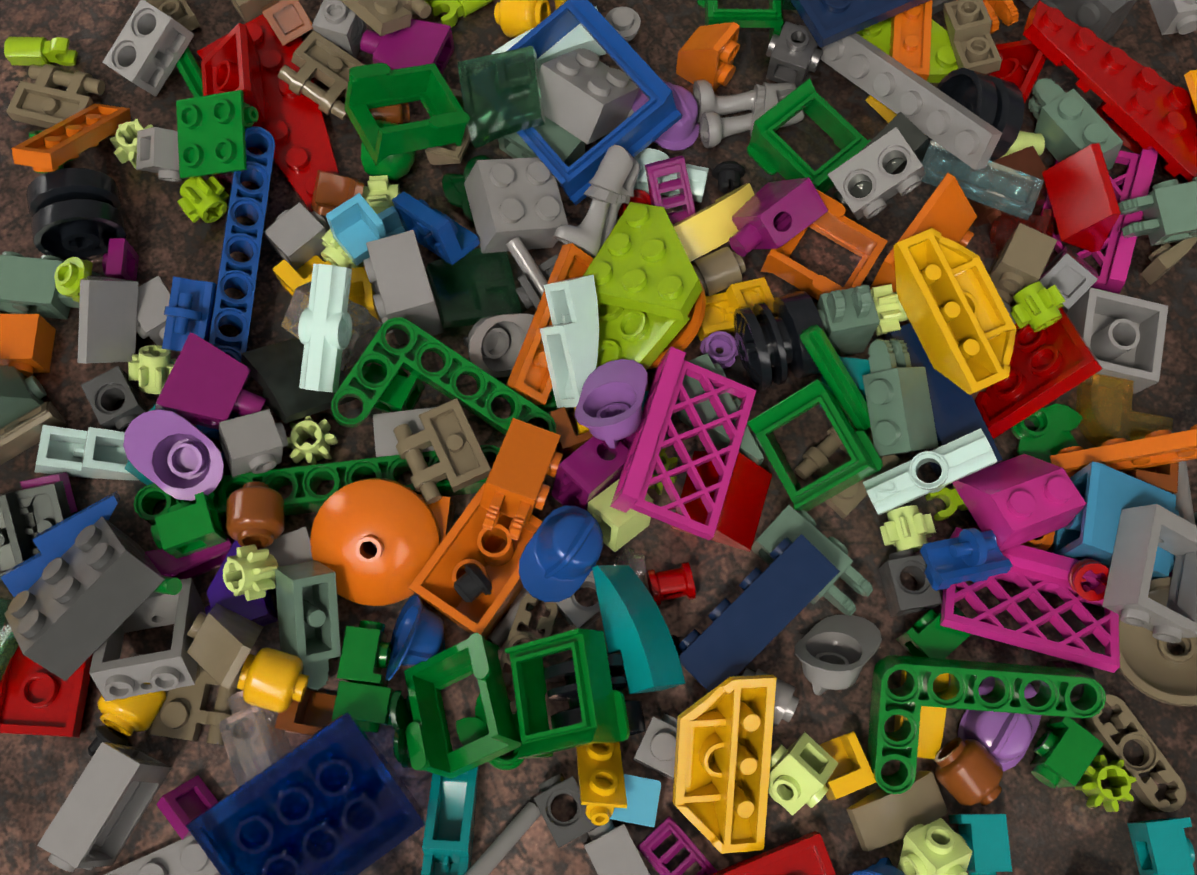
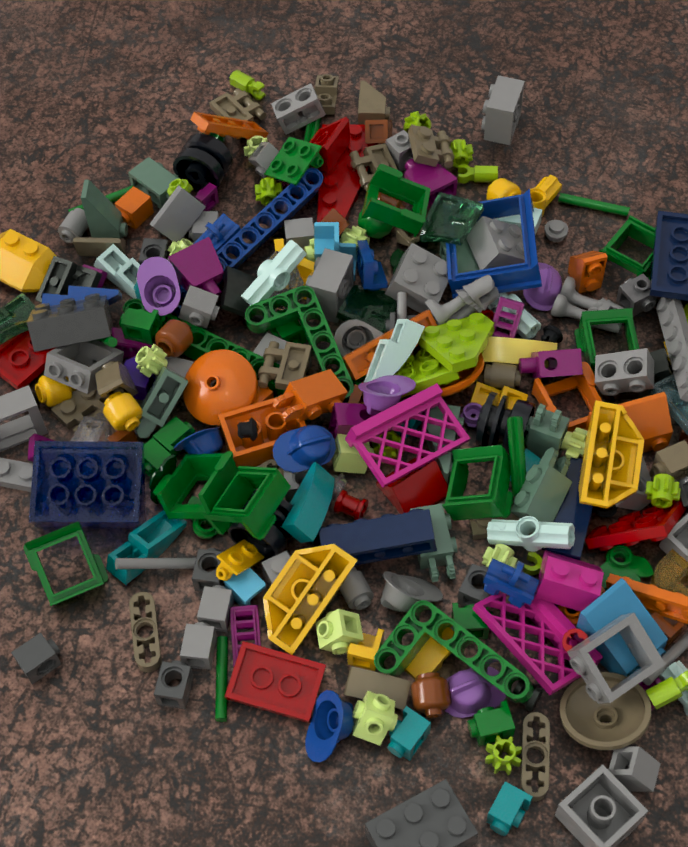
camera: 40 degrees right, 15 degrees down
yellowish green gear [287,415,338,465] -> none

